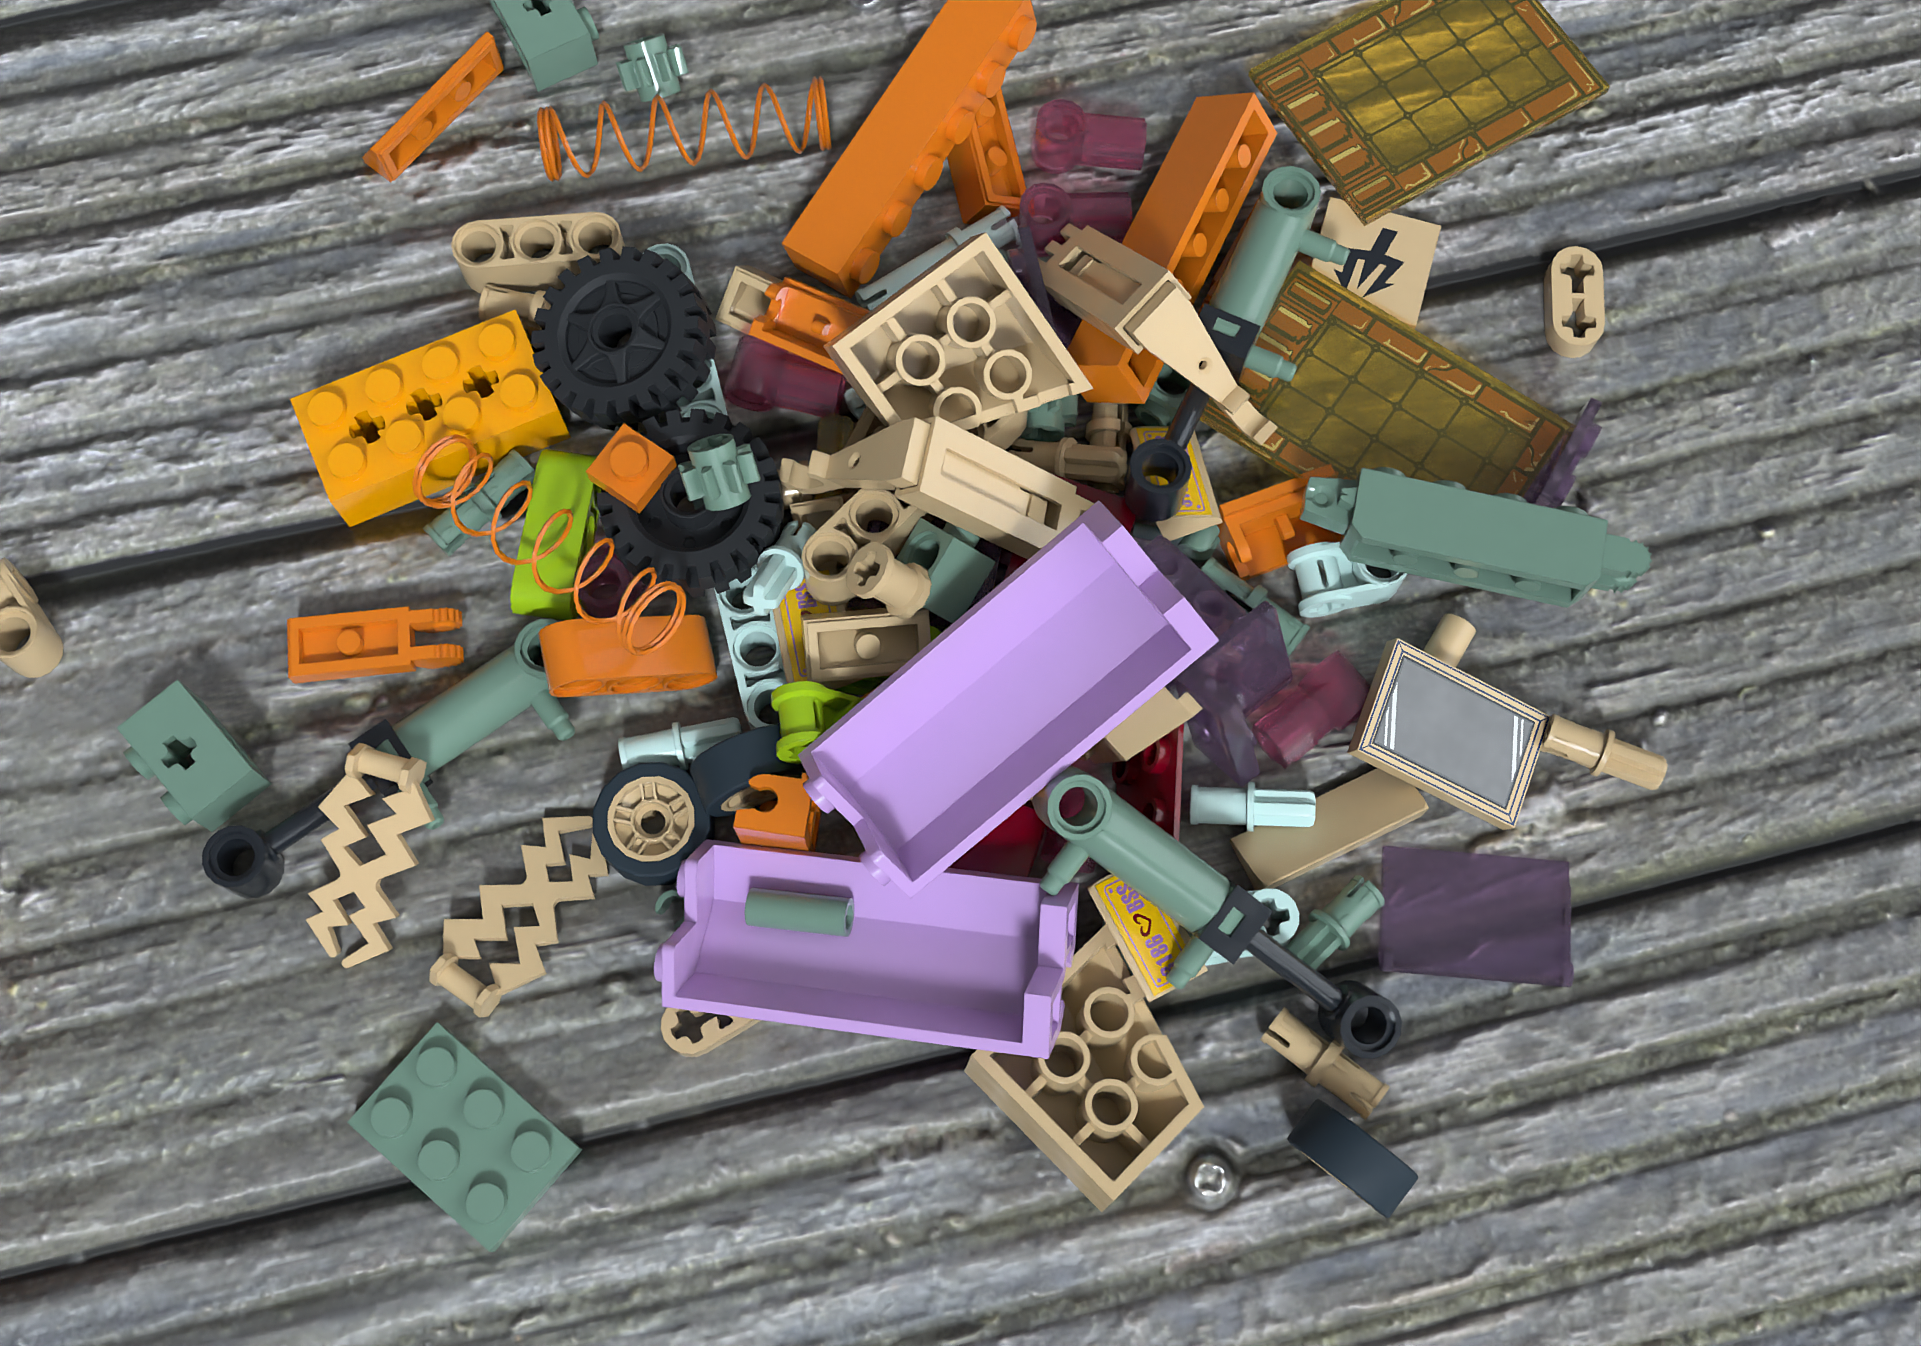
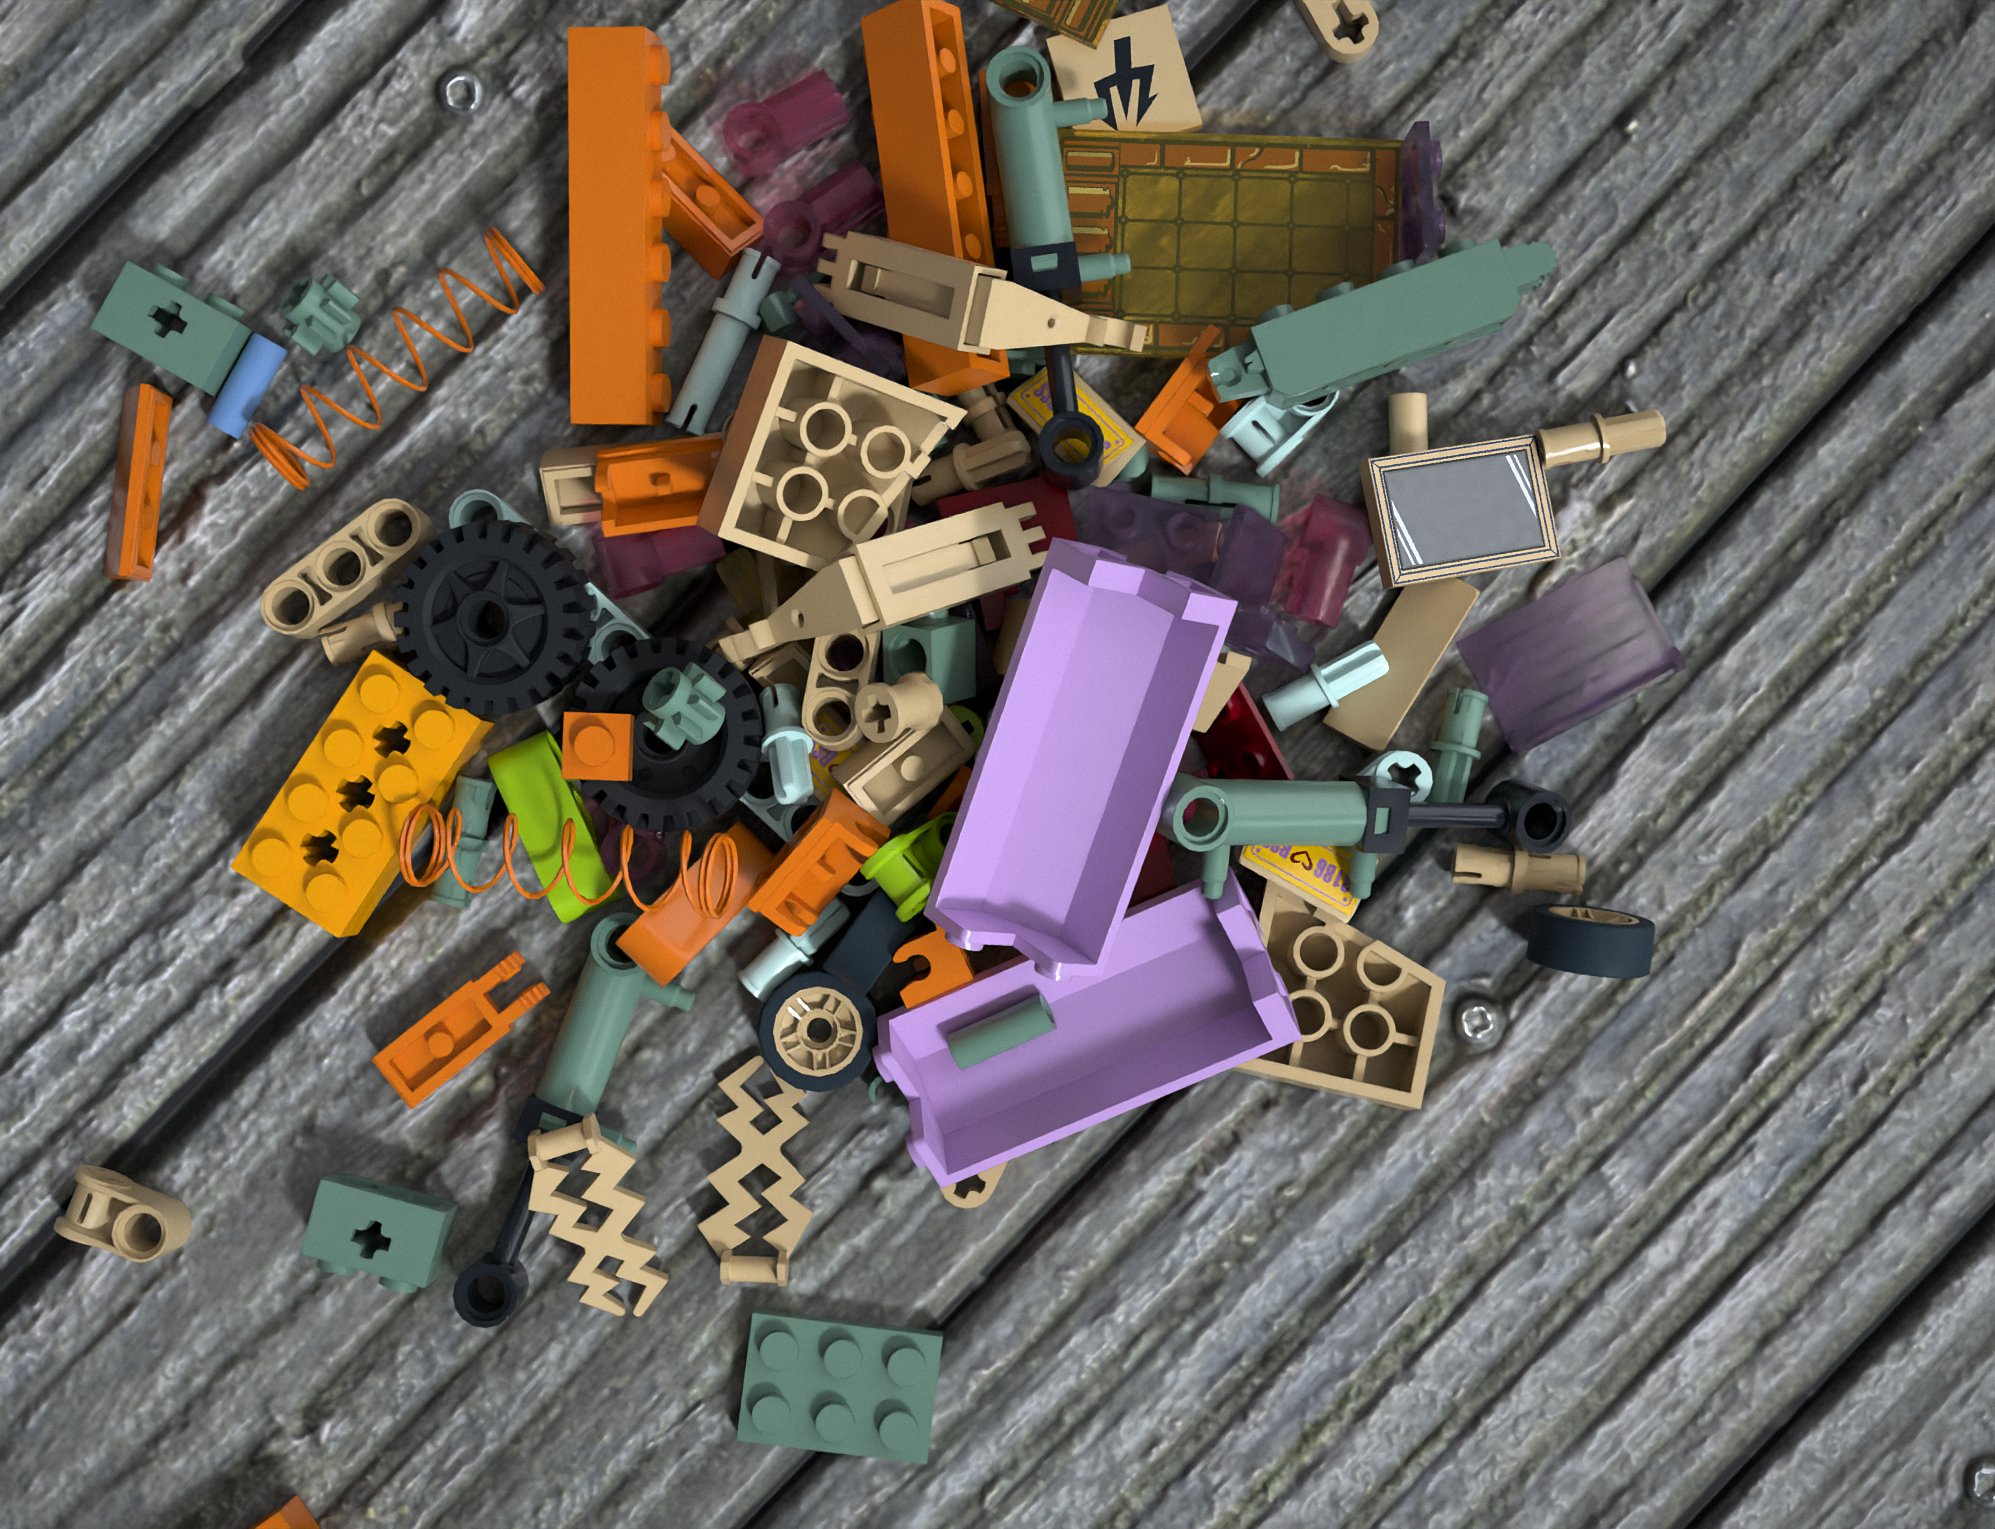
camera: 35 degrees left, 15 degrees up
none -> medium blue axle [204,332,288,439]
none -> orange hinge [746,787,891,937]

